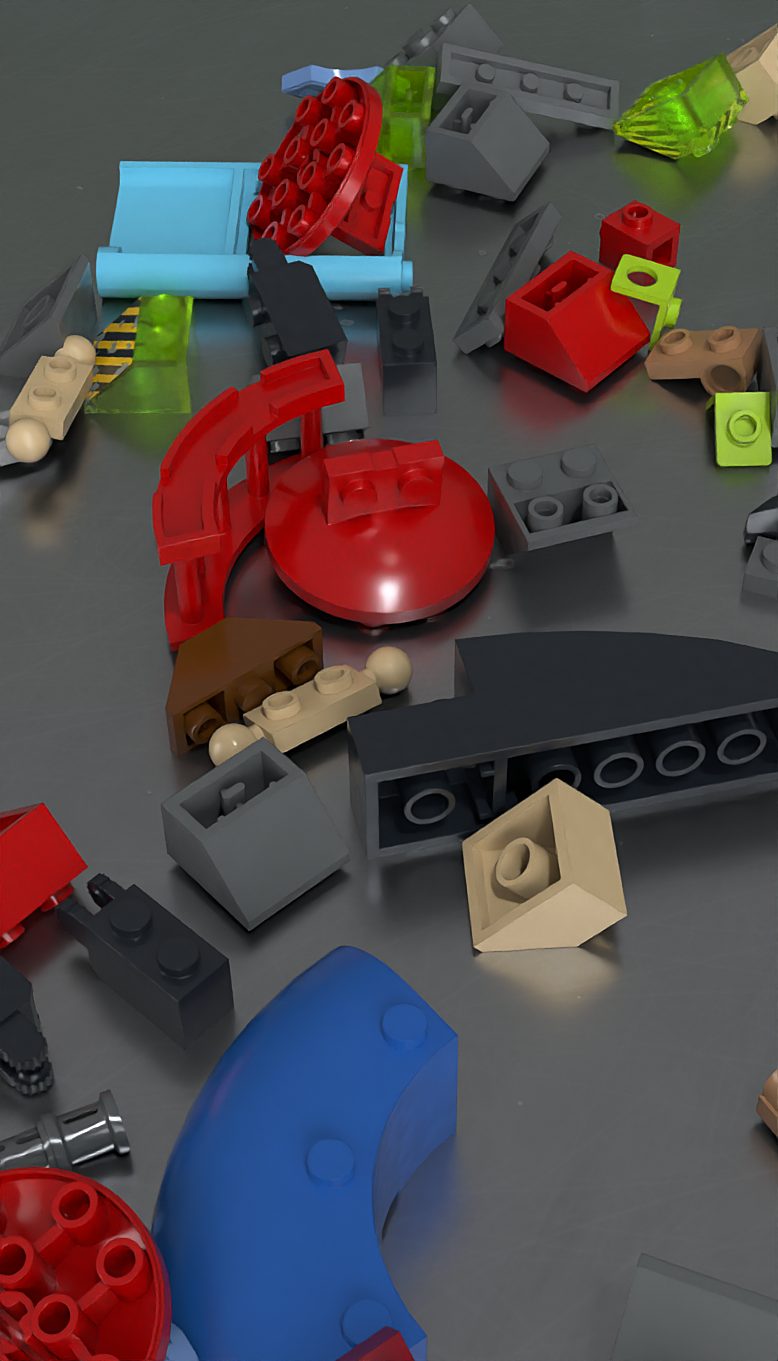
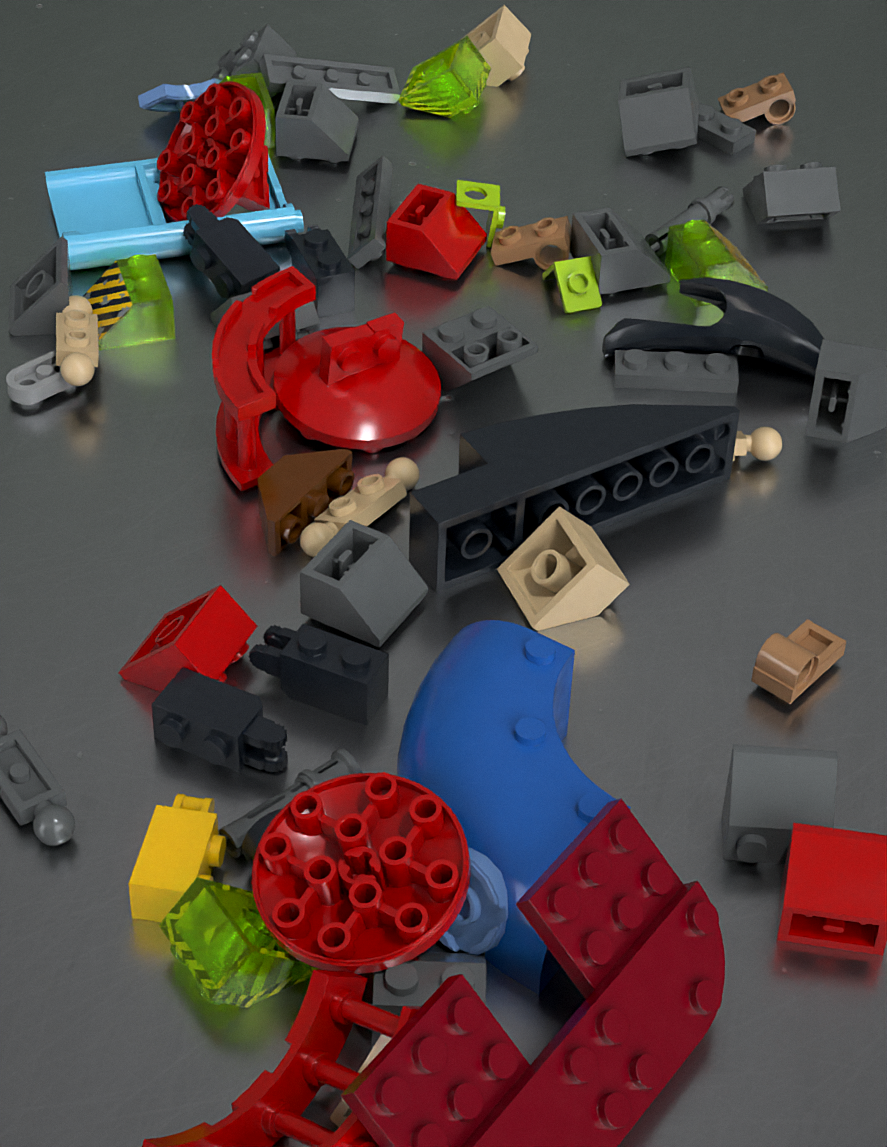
camera: 20 degrees left, 5 degrees down
red brick [599,200,681,286] -> none

